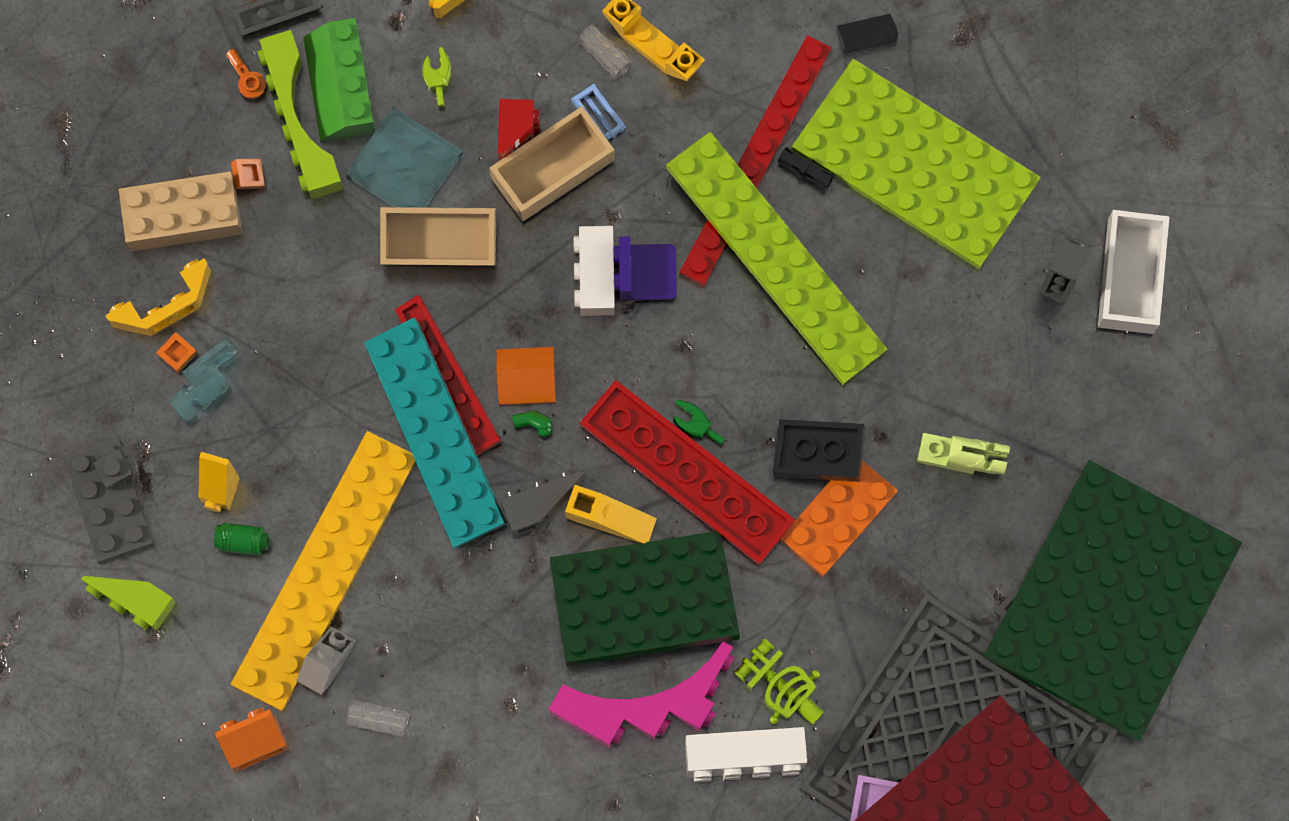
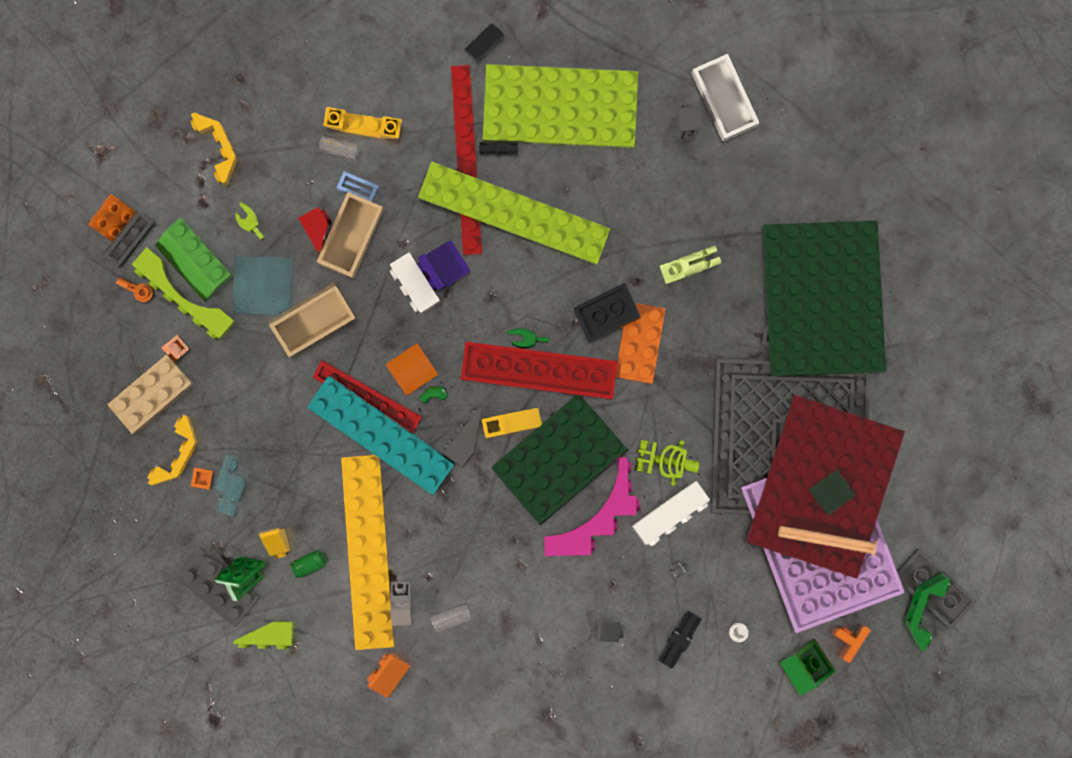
camera: 30 degrees left, 10 degrees up
none -> green bracket [214,557,265,601]

